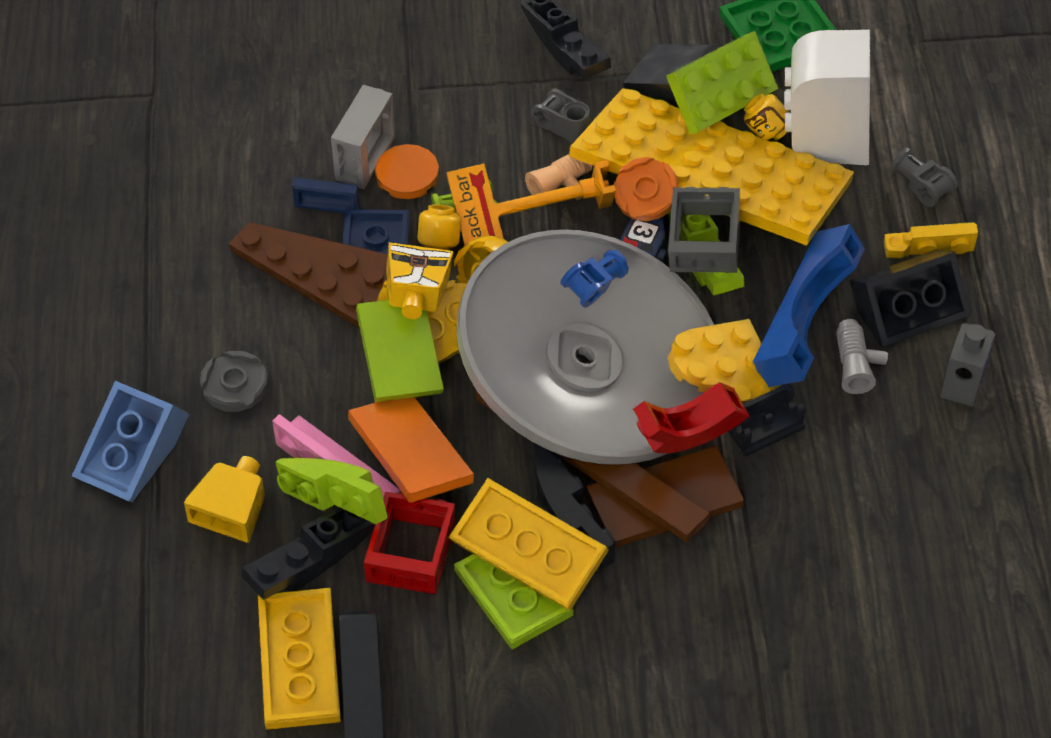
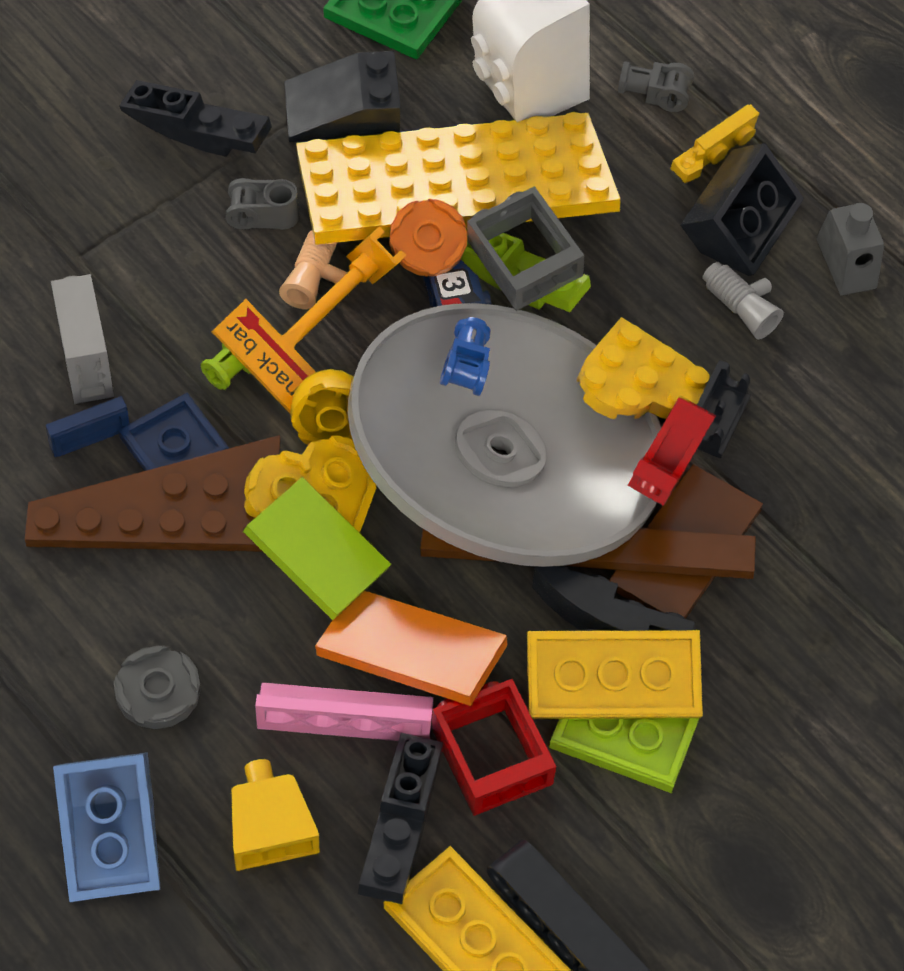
camera: 40 degrees left, 5 degrees up
lime slope [275,458,388,524] -> none
orange tile [375,144,439,200] -> none
yellow torso [386,243,453,319] -> none
yellow head [417,204,461,250] -> none
lime plate [666,31,778,134] -> none
yellow head [744,93,790,141] -> none
blue arch [753,224,865,387] -> none

